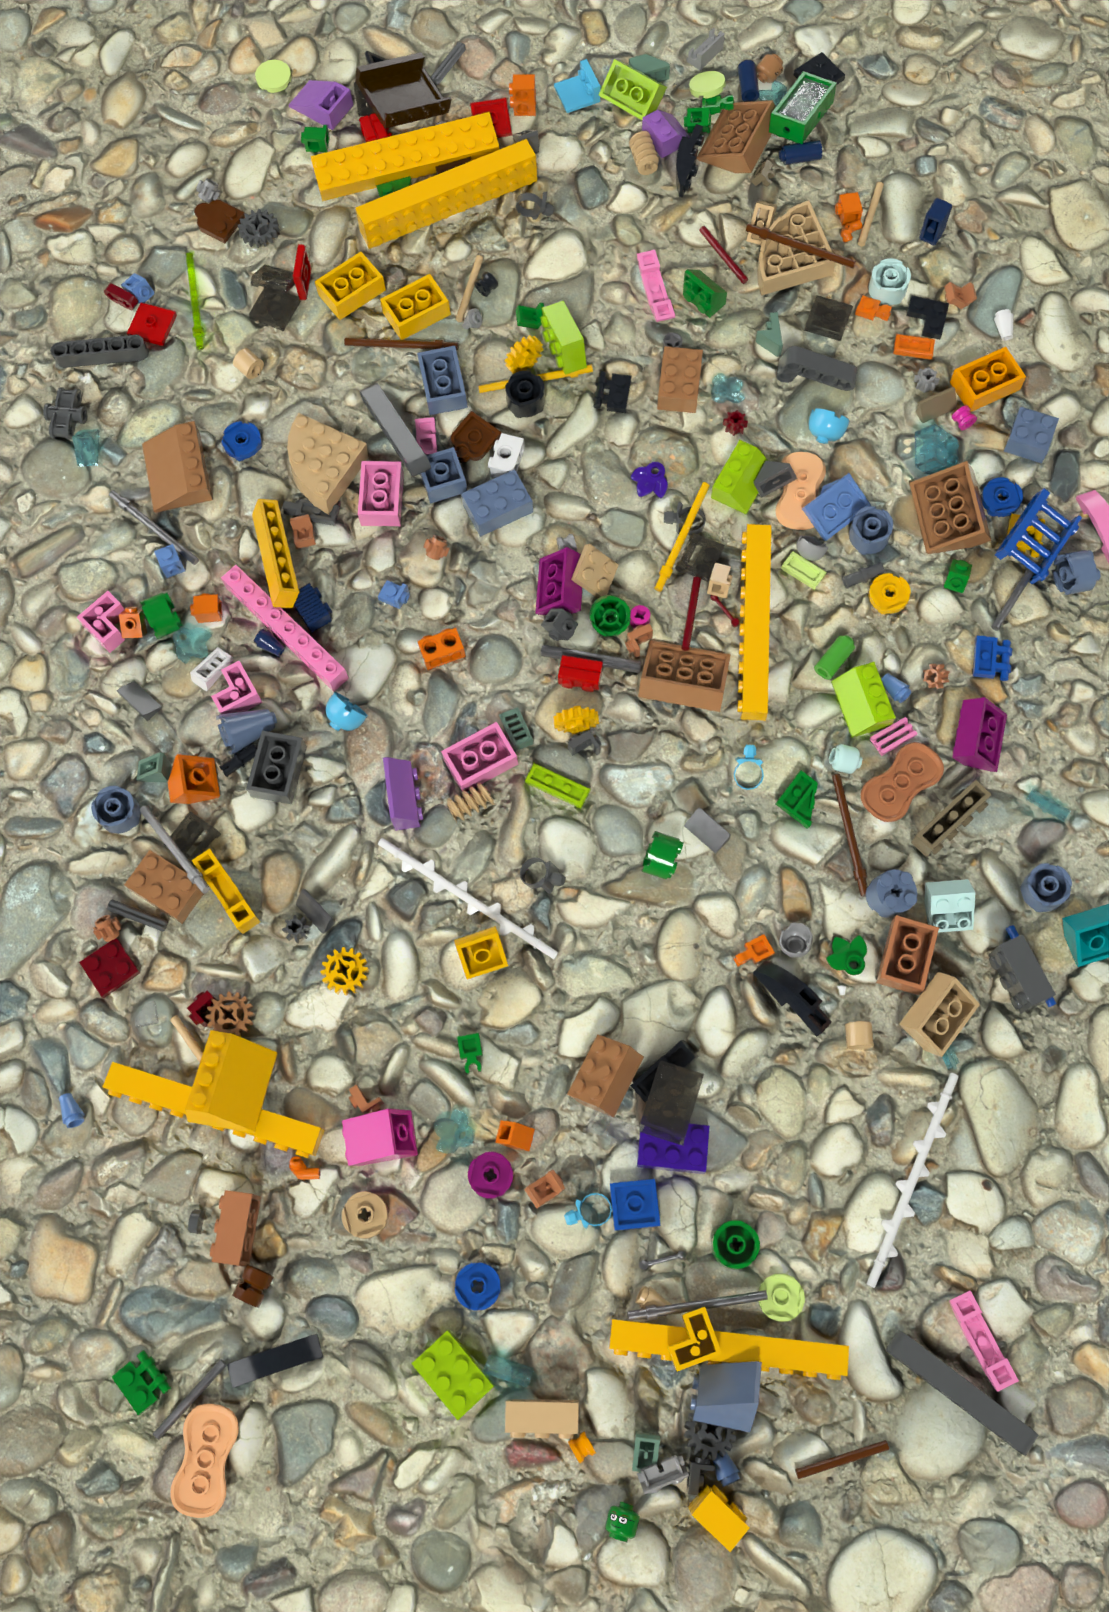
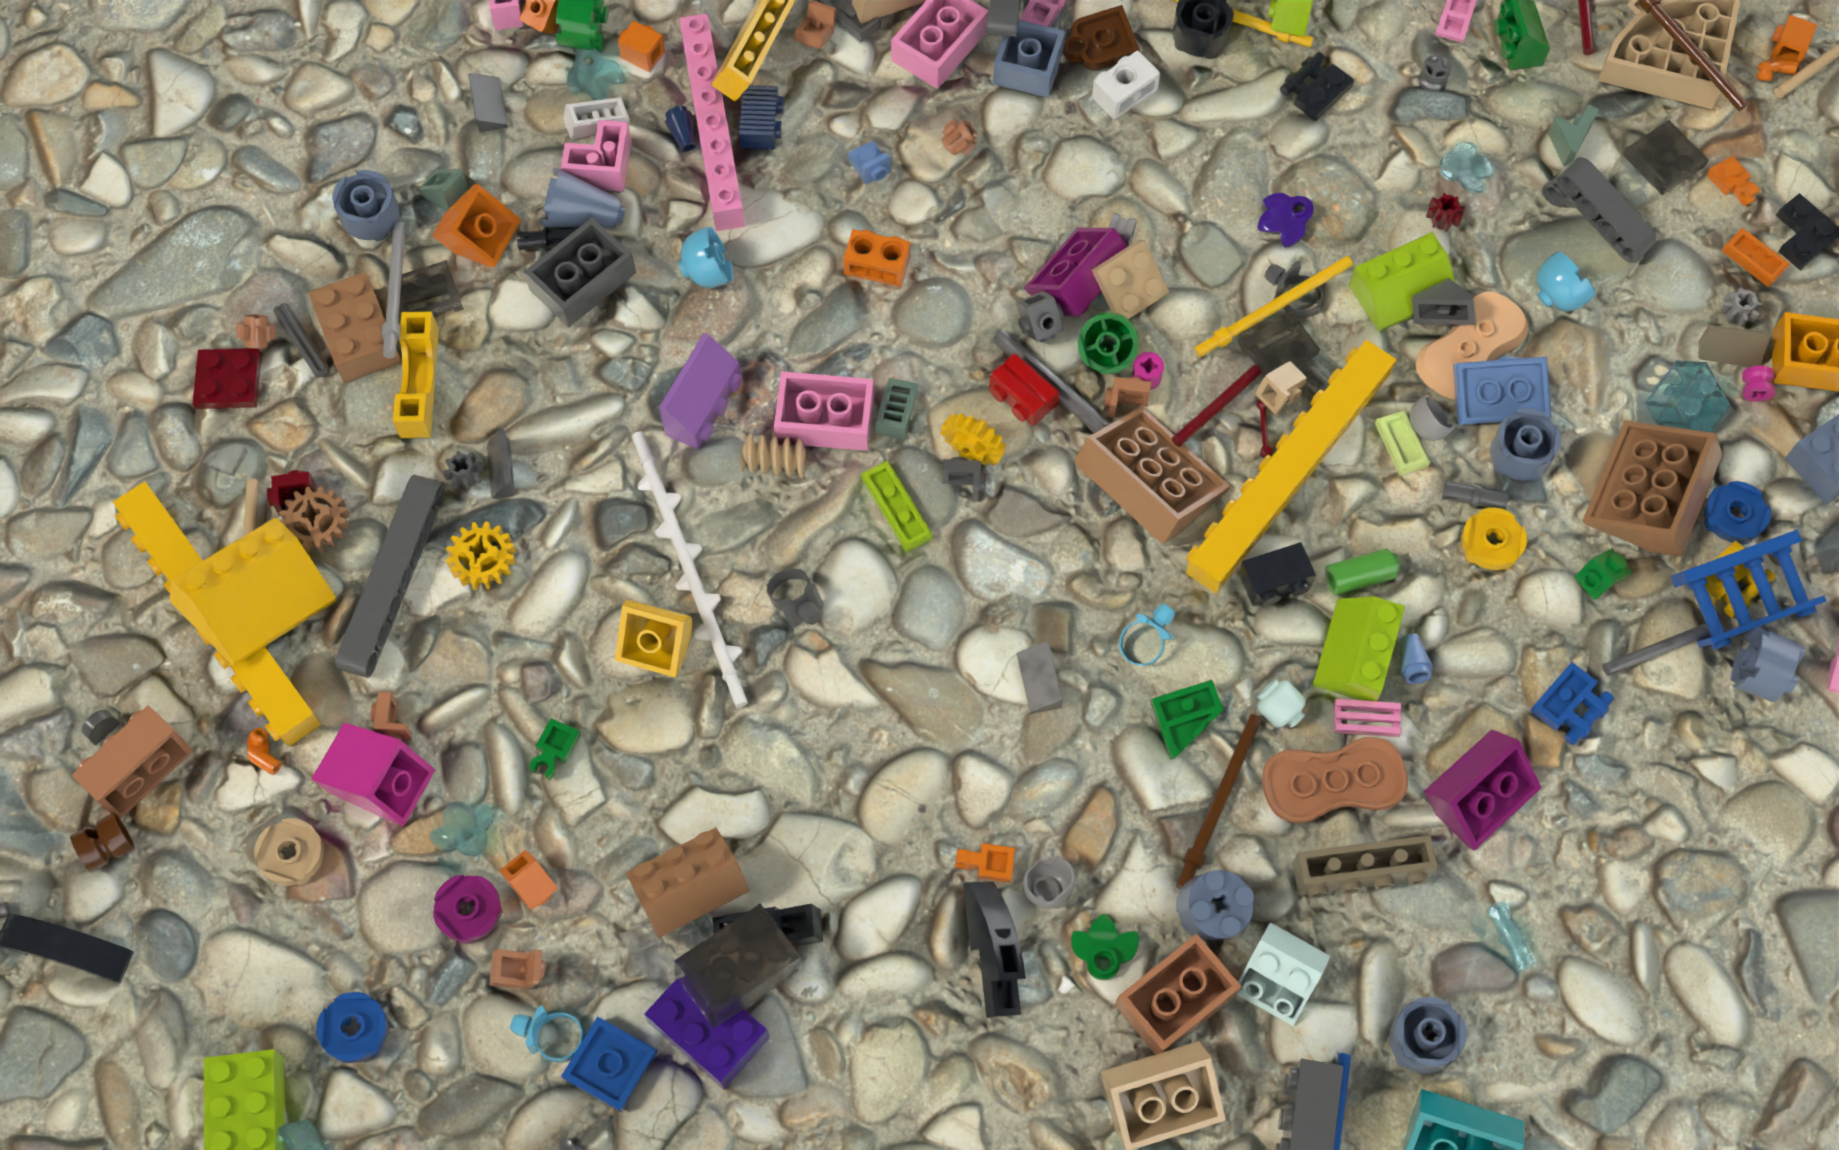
camera: 30 degrees right, 5 degrees down
medium blue cone [59,1093,85,1128] -> none
sand blue brick [461,469,533,537] -> none
green brick [641,831,684,879] -> none
medium nougat brick [657,346,703,413] -> none
tan piece [845,1021,874,1050] -> none
light aqua brick [868,258,911,305] -> none
nougat gear [923,664,950,689] -> none
none -> dark grey beam [335,474,446,678]
none -> black brick [1238,542,1316,606]

